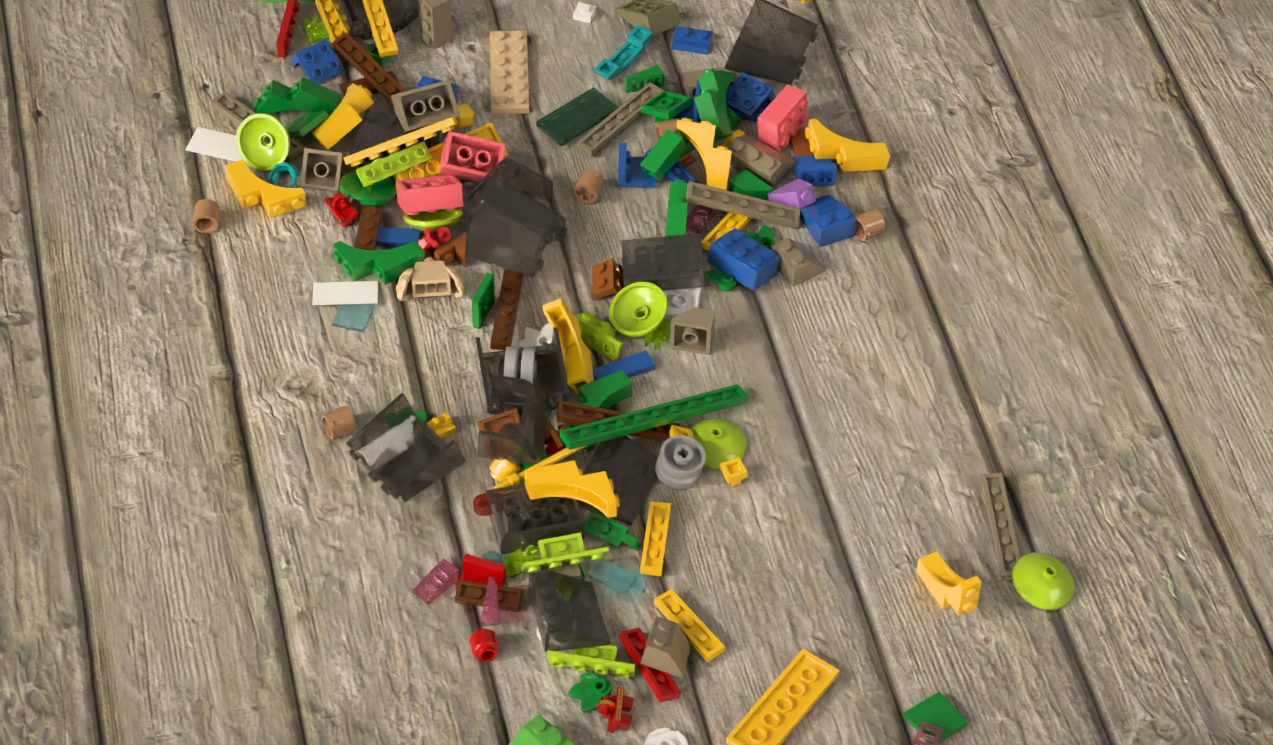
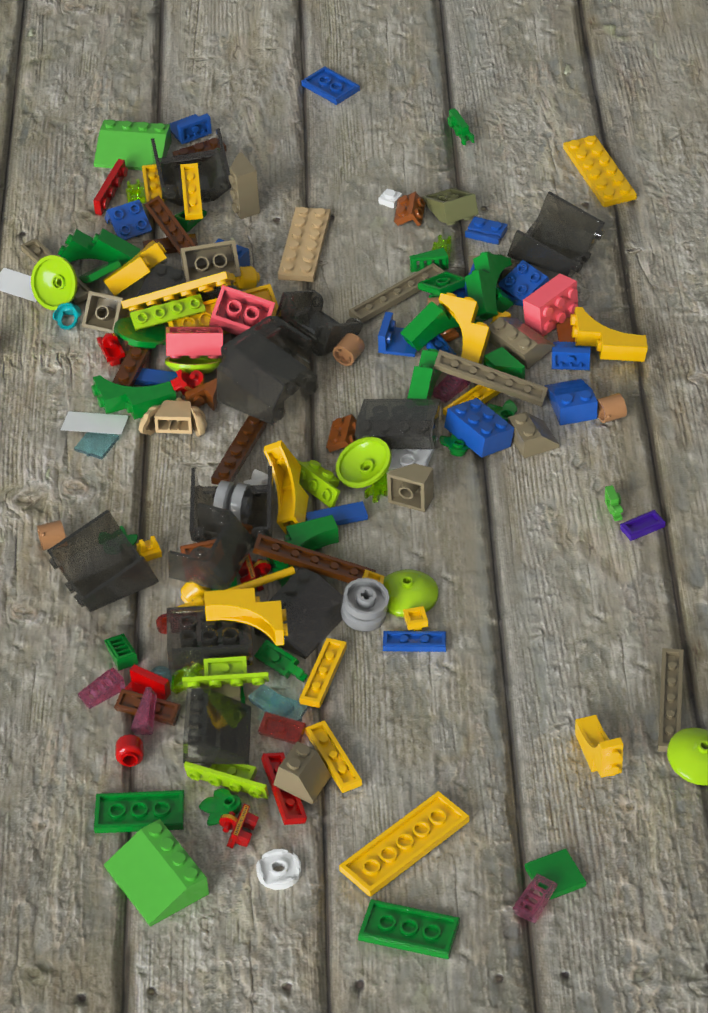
camera: 15 degrees right, 5 degrees down
yellow arch [225,159,306,218] -> none
green tile [472,272,495,329] -> none
clear green tile [536,87,618,146] -> none
green plate [559,384,749,450] -> none
teal slope [594,25,653,80] -> none
medium lavender slope [768,179,816,209] -> none
none -> green tile [94,790,185,833]
none -> green slope [104,633,138,671]
none -> clear red plate [258,712,307,744]
none -> clear smoke windscreen [275,290,363,356]
none -> blue tile [383,631,446,652]
none -> dark orange bracket [394,191,425,226]
none -> clear neon green plate [431,235,452,260]
none -> bright green plate [604,485,623,521]
none -> dark purple tile [620,510,665,541]

